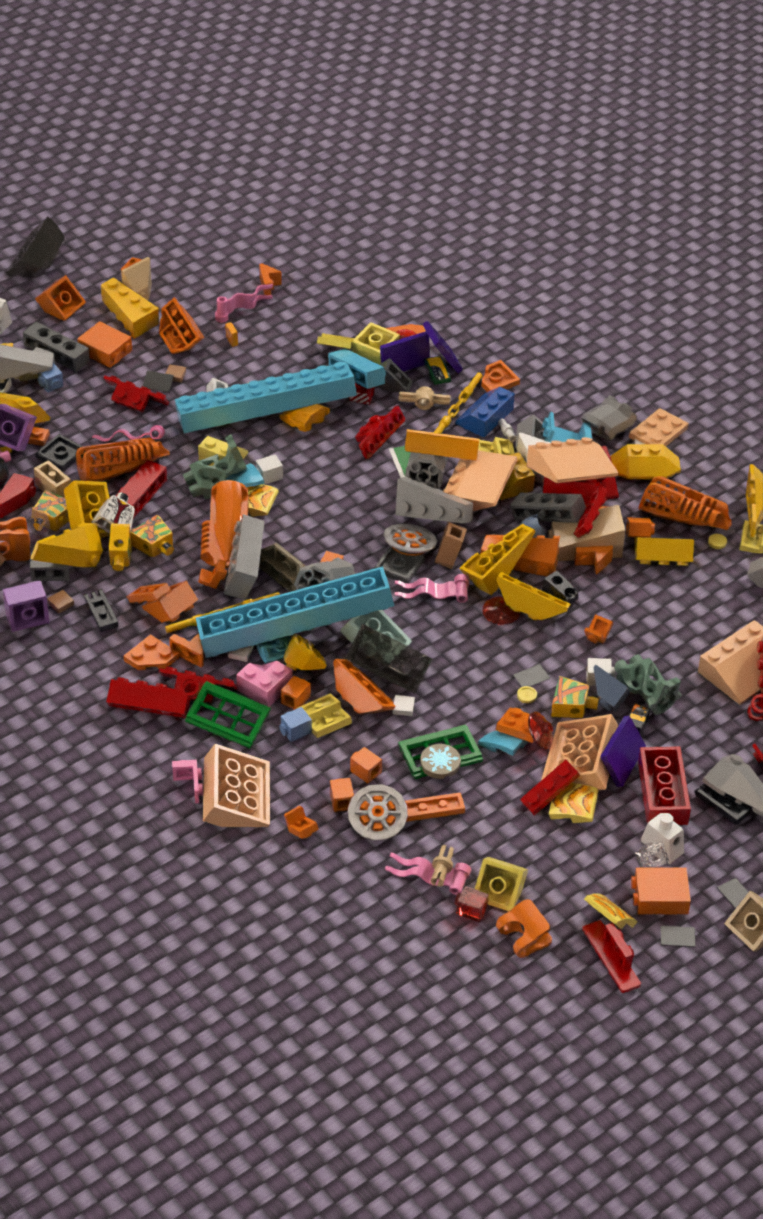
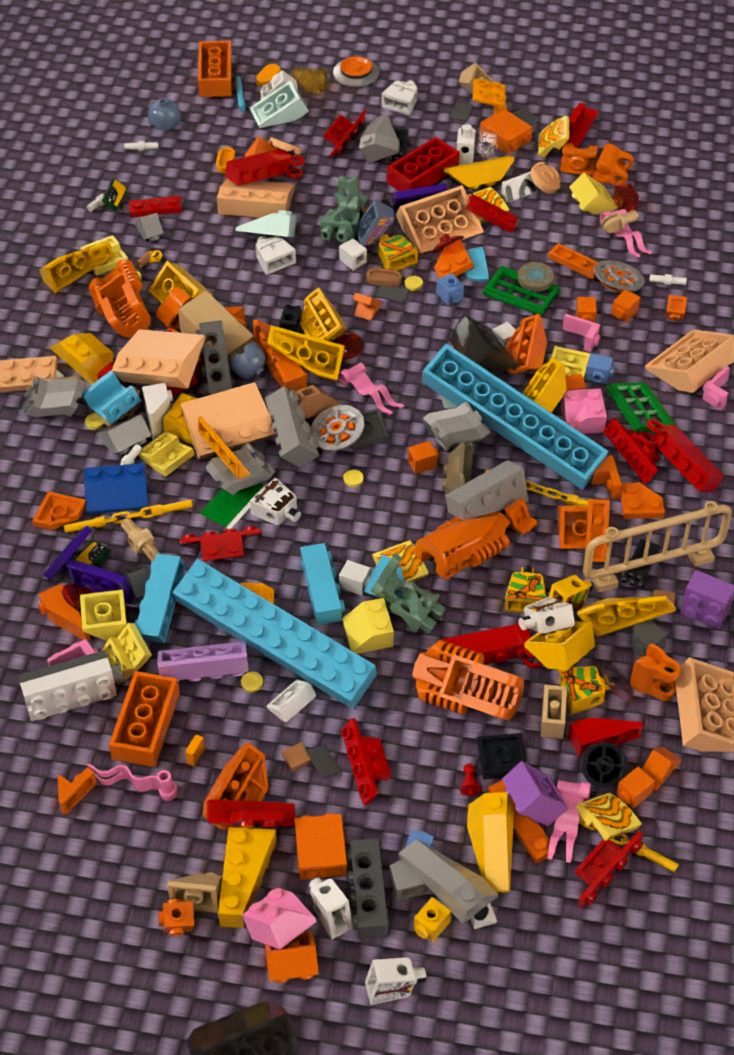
camera: 130 degrees left, 5 degrees up
bright pink flag [92,425,165,442] -> none
red plate [573,486,608,538] -> none
orange bracket [584,614,614,644] -> none
none -> white piece [18,650,125,721]
none -> bright pink bracket [47,639,99,666]
none -> orange brick [109,671,180,767]
none -> arm [136,250,162,268]
none -> lavender slope [157,641,249,682]
none -> red bracket [207,799,295,829]
none -> light aqua slope [236,210,297,237]
none -> bright pink slope [242,888,317,949]
none -> white torso [250,478,301,525]
none -> white torso [256,235,296,275]
none -> medium azure brick [300,543,345,625]
none -> white torso [309,878,353,939]
none -> light yellow piece [344,470,363,487]
none -> orange slope [353,293,383,320]
none -> medium nougat tile [366,268,402,287]
none -> medium blue brick [436,273,464,306]
none -> yellow wedge [444,156,514,189]
none -> red piece [459,763,482,797]
none -> light orange bracket [472,78,507,115]
none -> white slope [501,172,536,202]
none -> light nougat tile [531,162,561,194]
none -> orange piece [560,142,598,175]
none -> bright pink bracket [563,314,600,352]
none -> tan bar [583,501,732,592]
none -> white bar [649,274,687,286]

